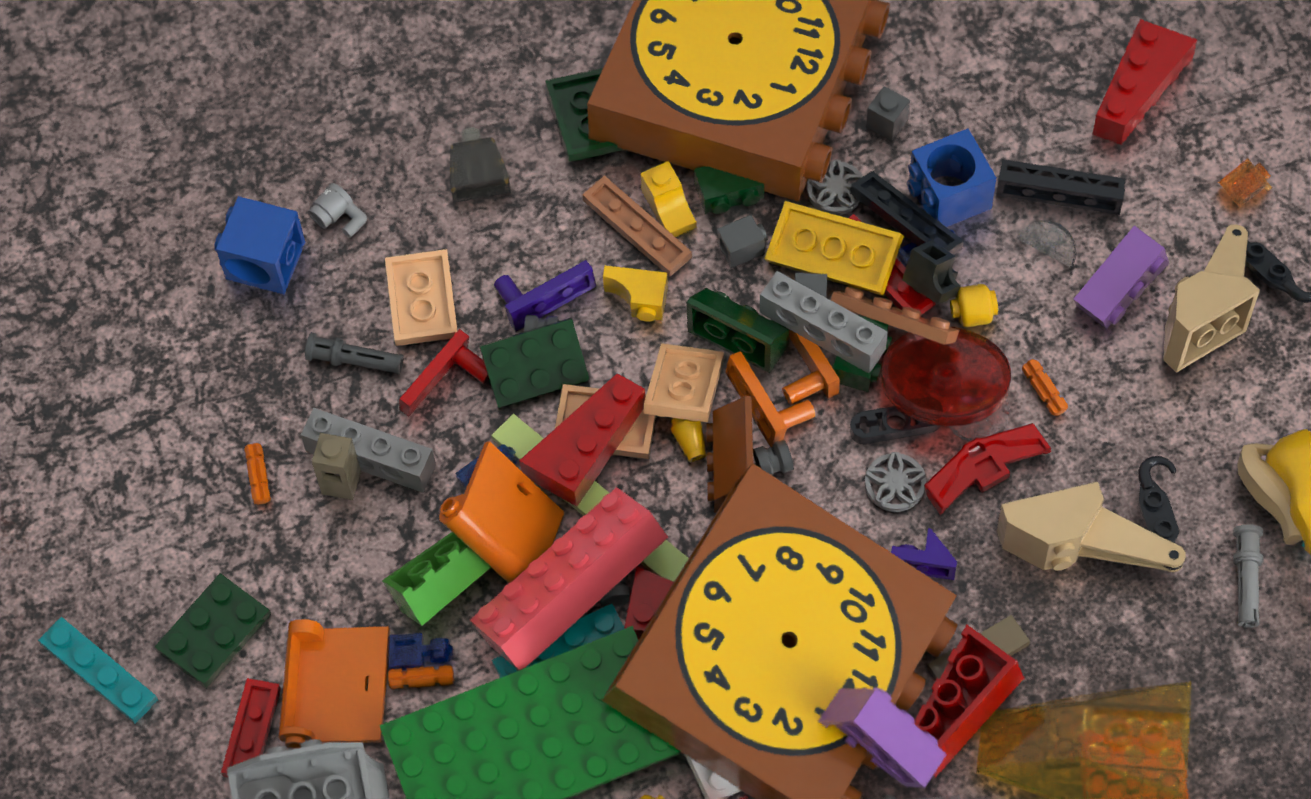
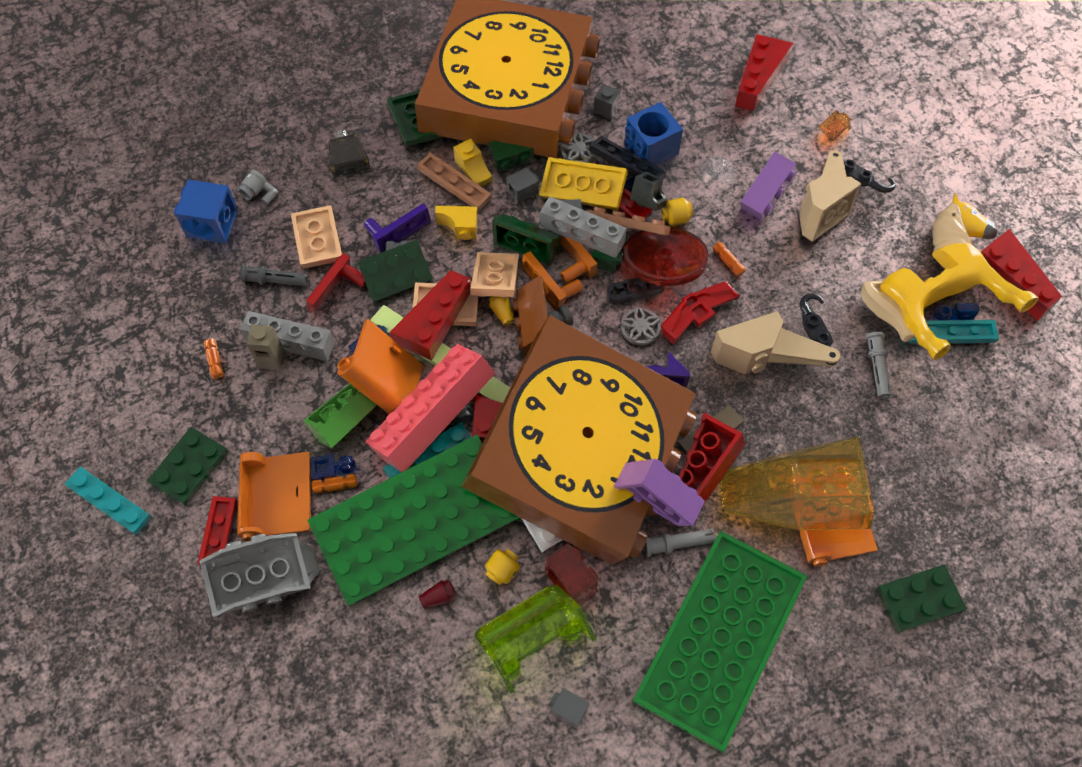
camera: 10 degrees left, 0 degrees up
black fence [996,159,1126,215] -> none

